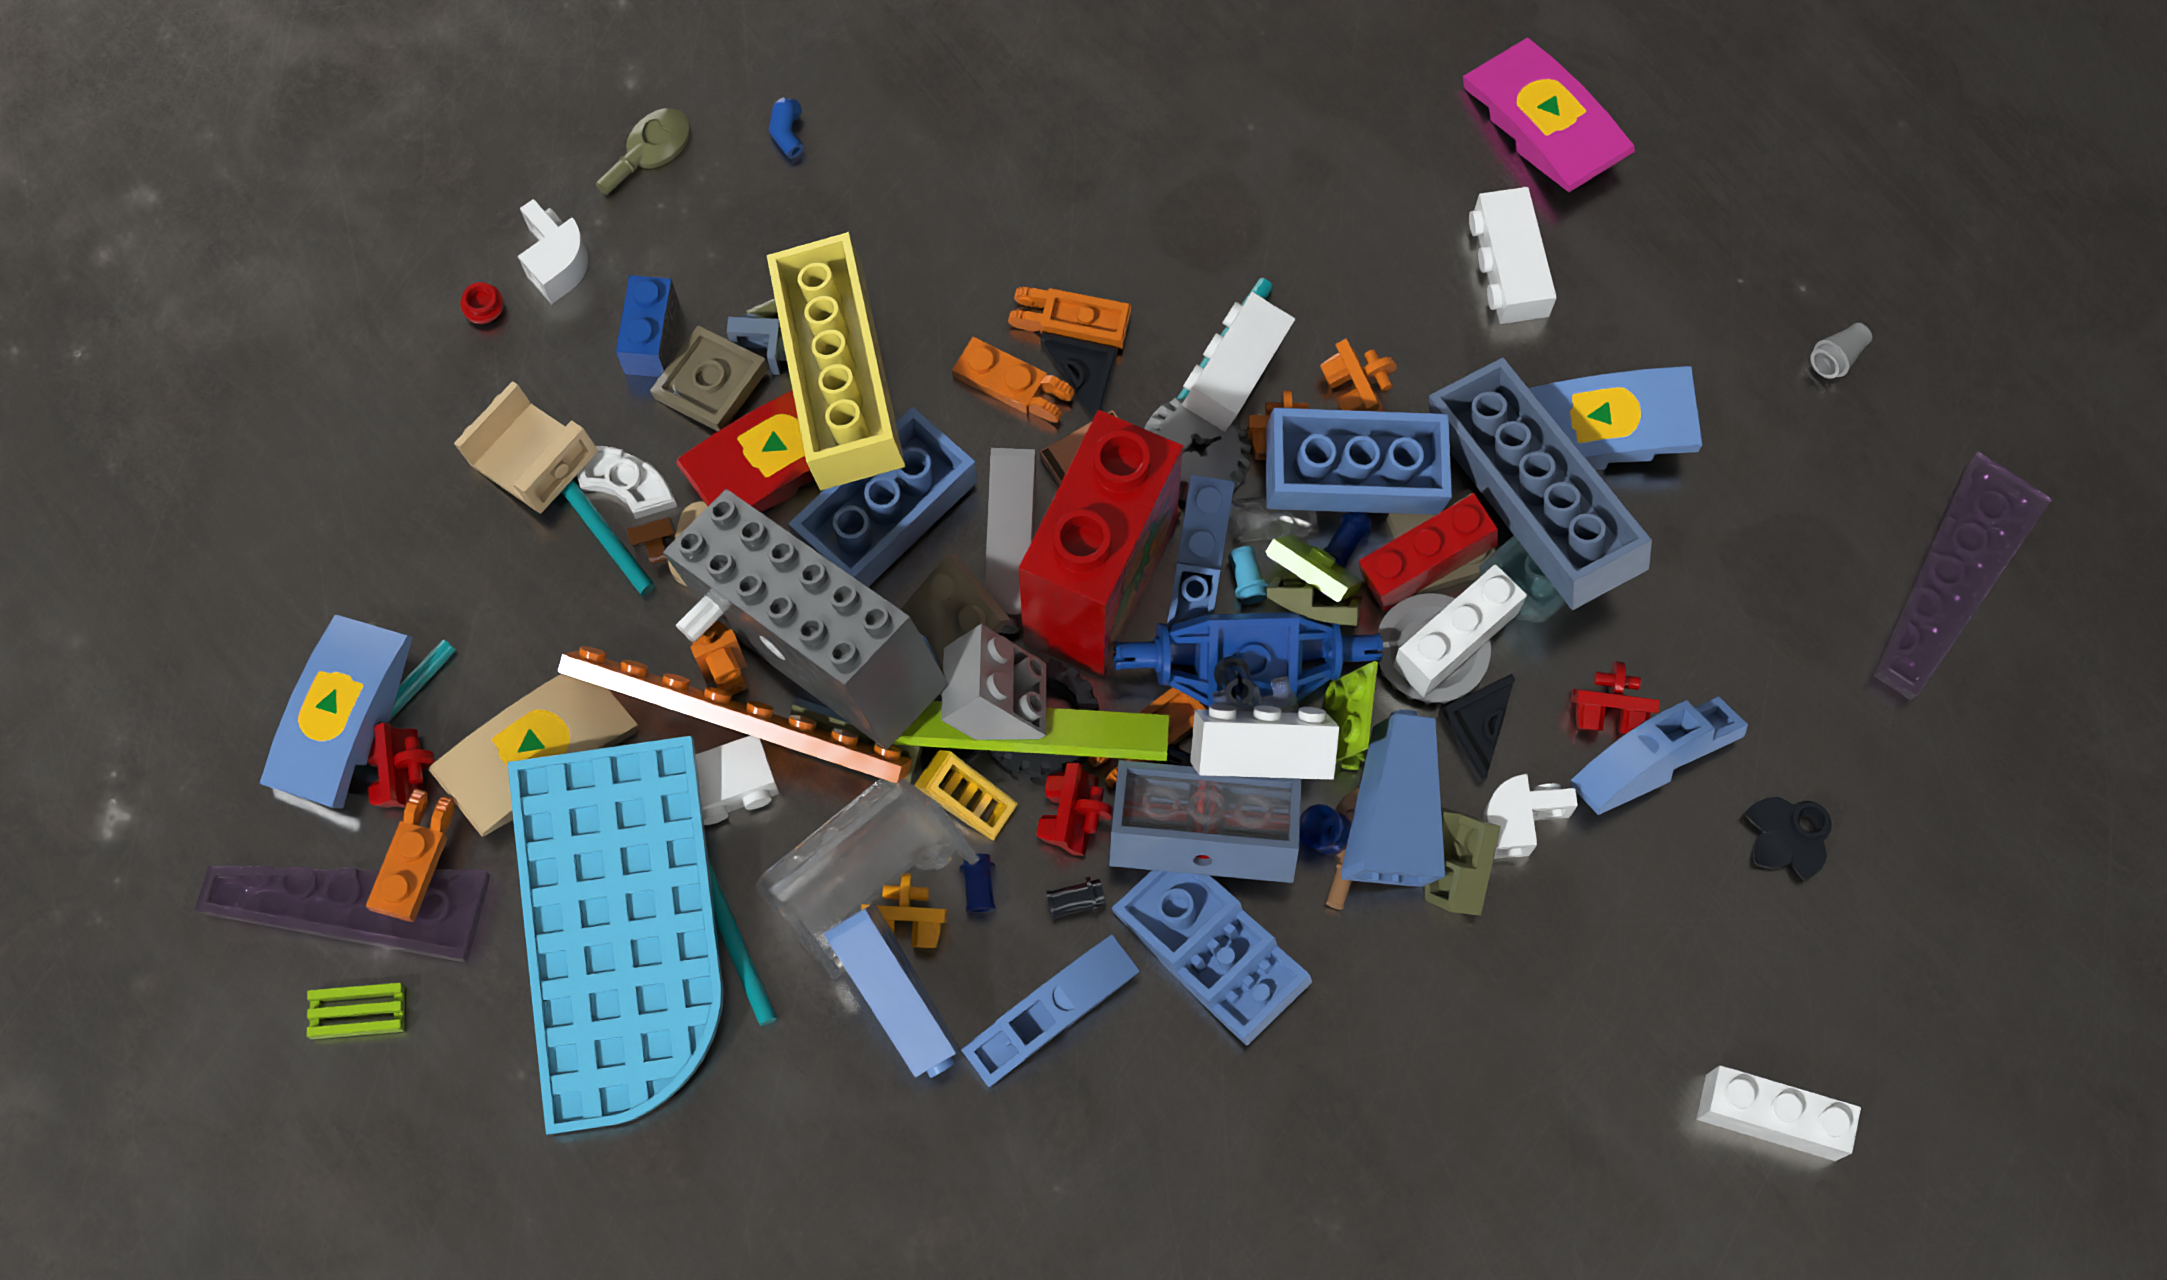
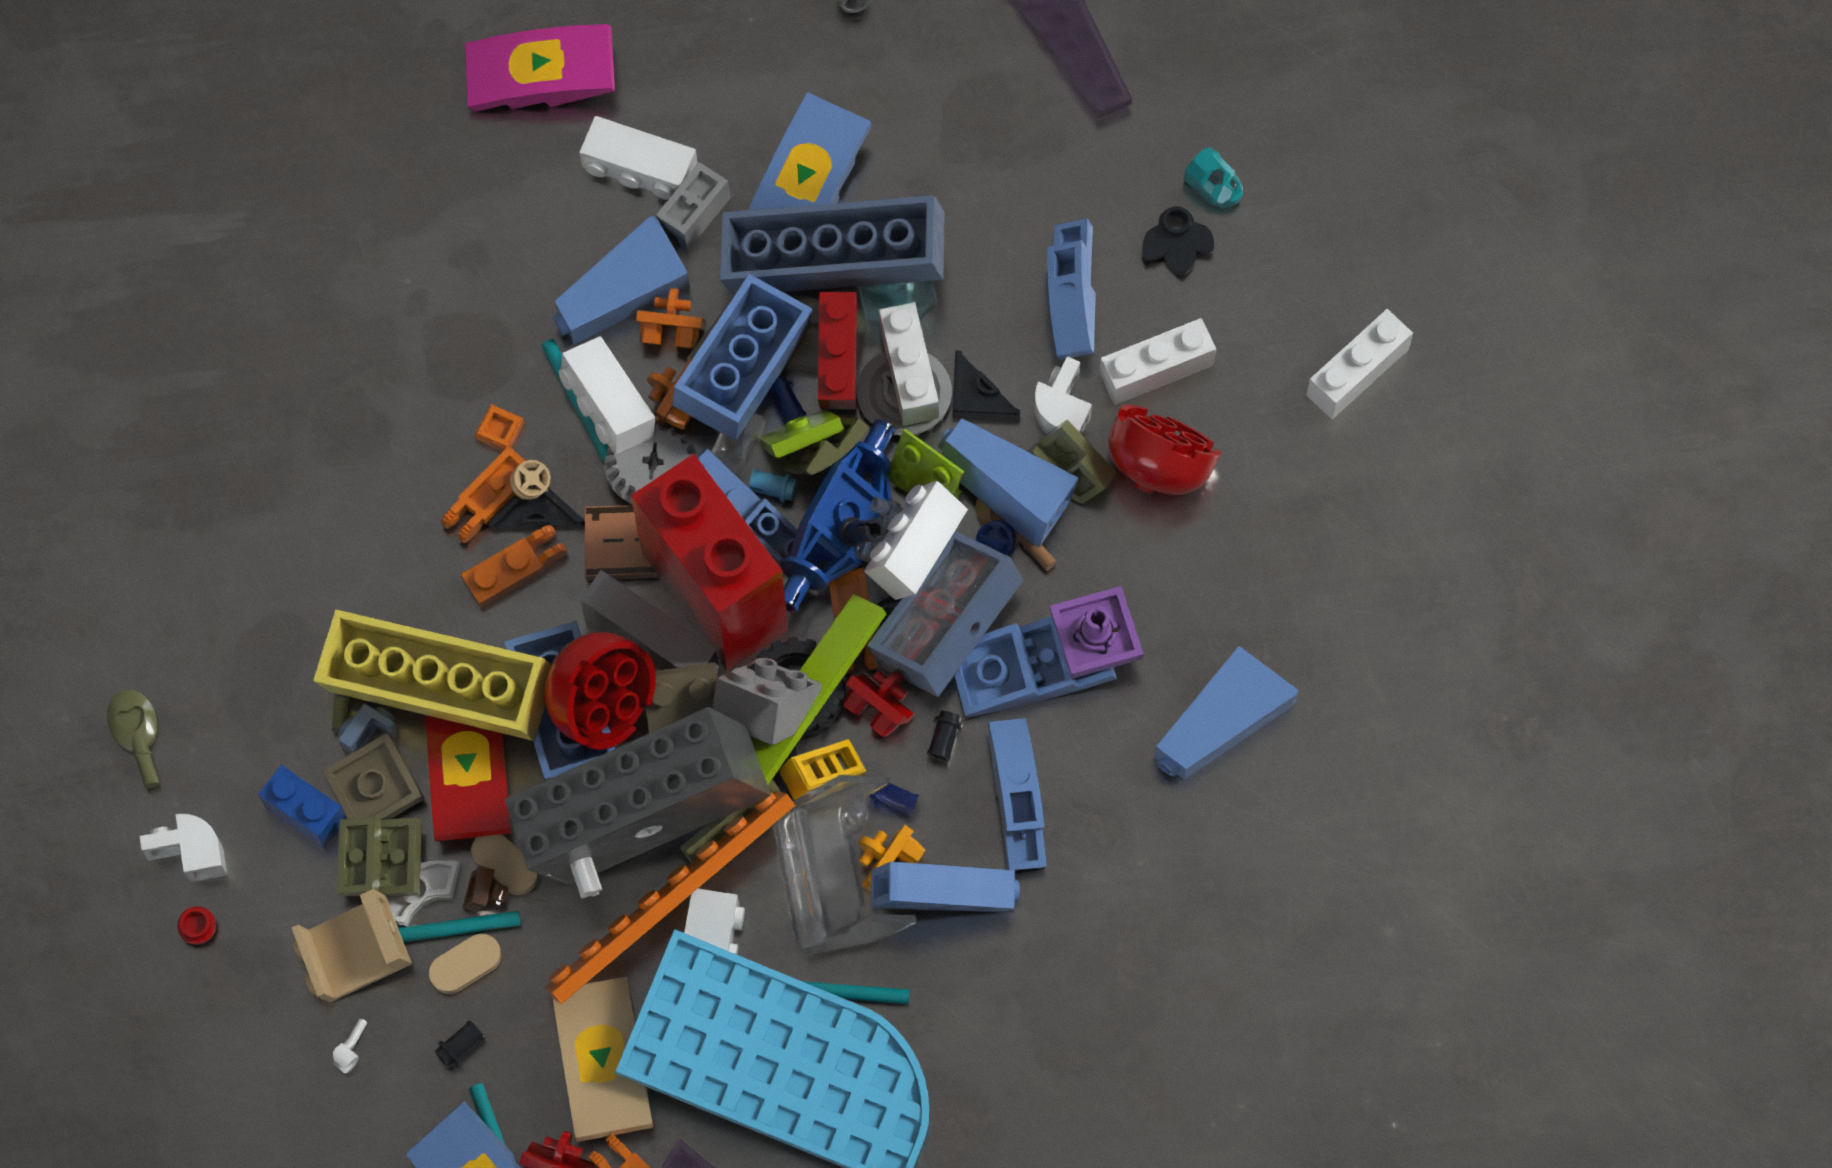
camera: 60 degrees left, 0 degrees up
orange hips [690,620,748,695] -> none
blue arm [768,98,805,159] -> none
red hips [1570,661,1660,734] -> none
none -> white hand [333,1018,367,1074]
none -> olive slope [337,817,422,897]
none -> tan tile [429,934,502,994]
none -> black pin [434,1020,485,1068]
none -> orange tile [474,404,525,451]
none -> tan wheel [510,460,551,500]
none -> red cylinder [544,632,656,750]
none -> medium blue slope [553,215,690,345]
none -> light grey hinge [656,162,731,251]
none -> medium lavender plate [1049,586,1144,679]
none -> white brick [1099,318,1217,405]
none -> red cylinder [1108,404,1222,495]
none -> medium blue slope [1154,646,1299,780]
none -> teal rock [1184,147,1243,208]

